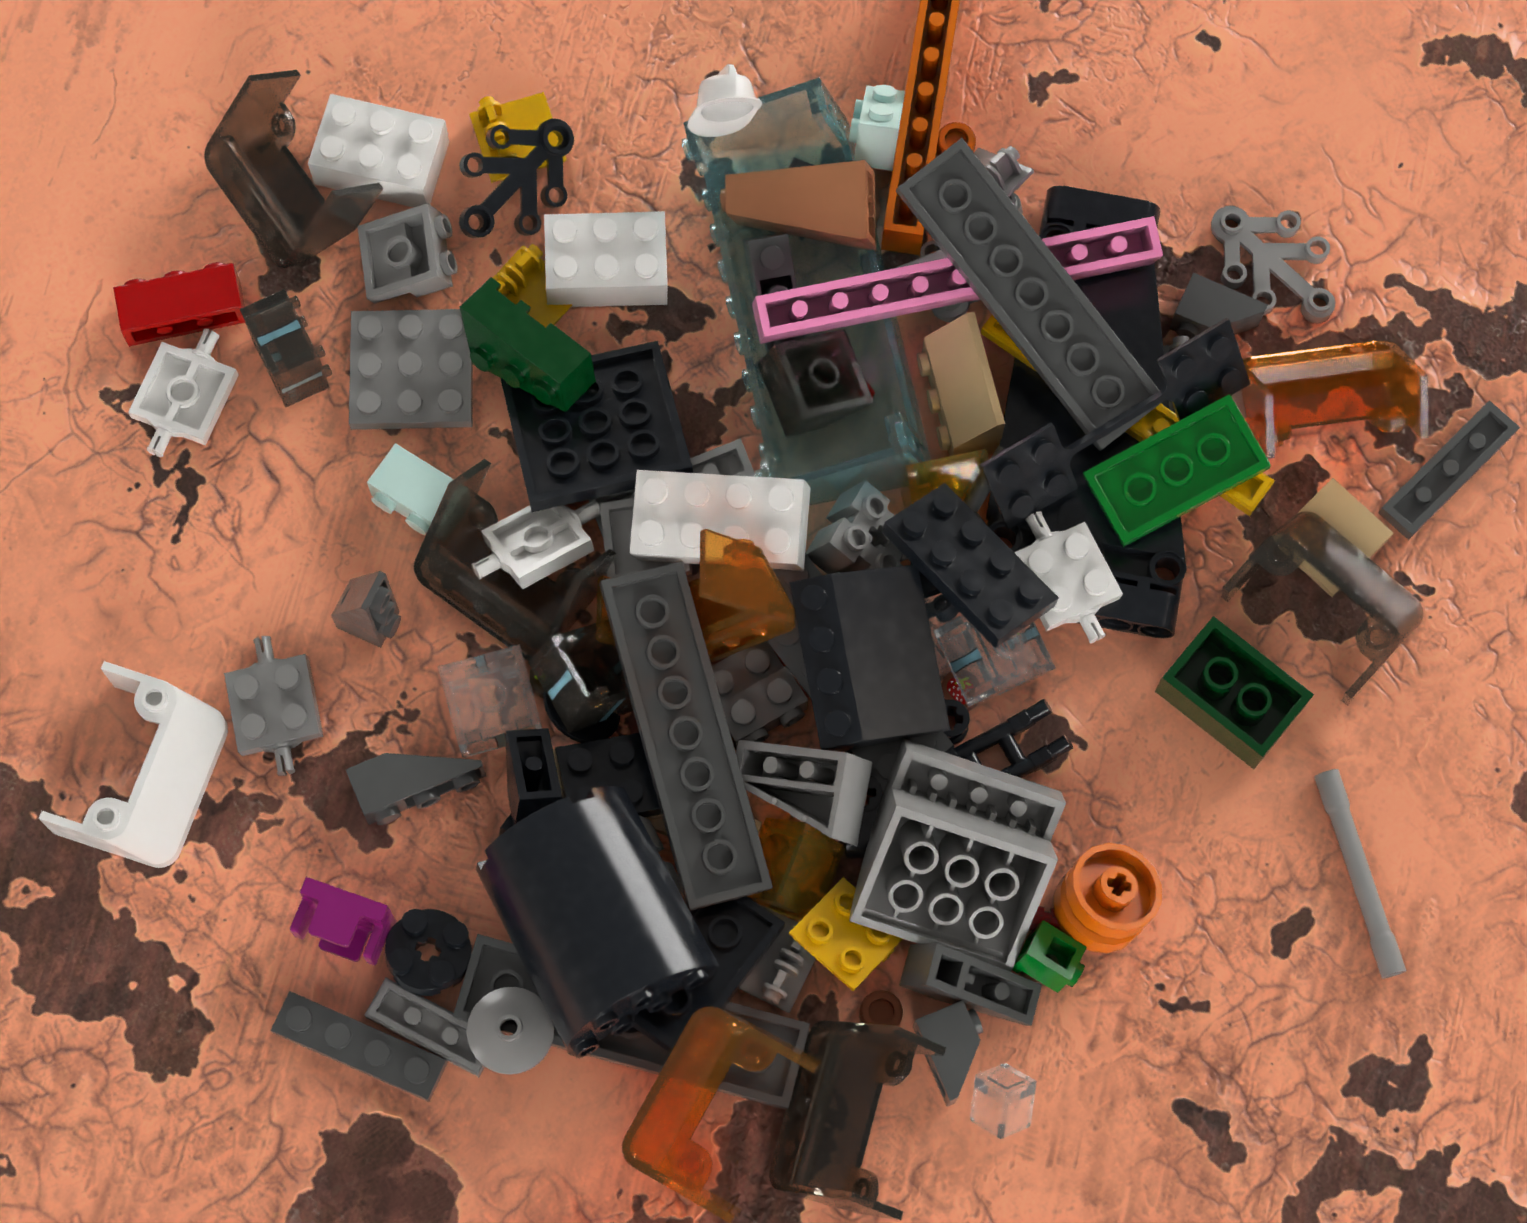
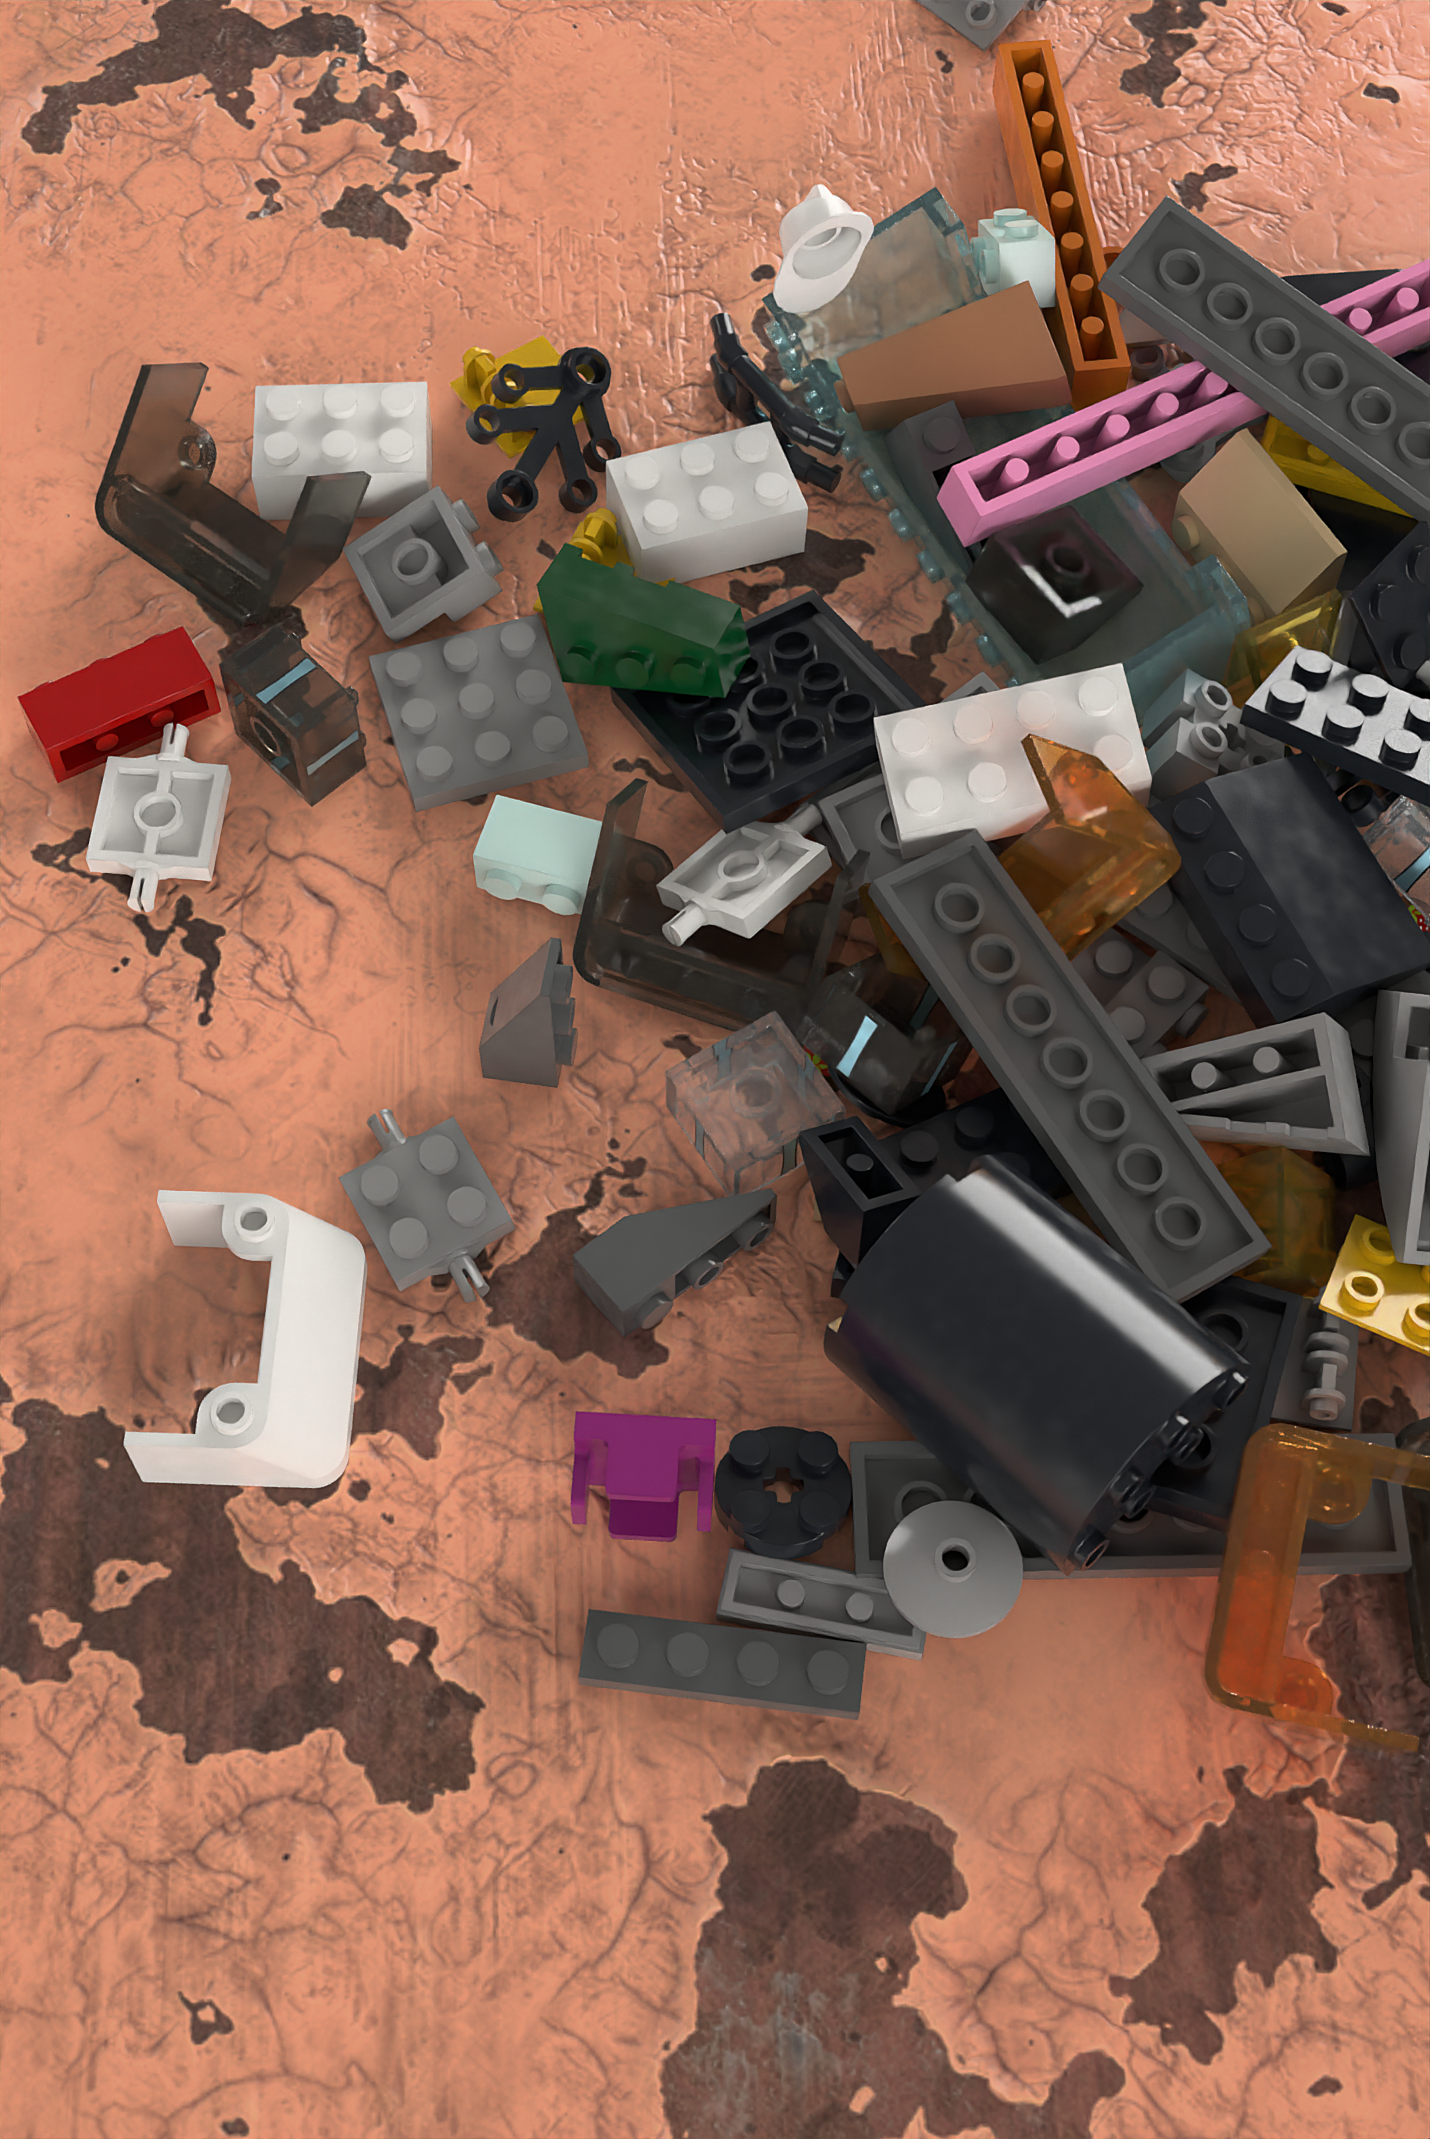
camera: 15 degrees left, 10 degrees down
none -> black piece [709,313,844,493]

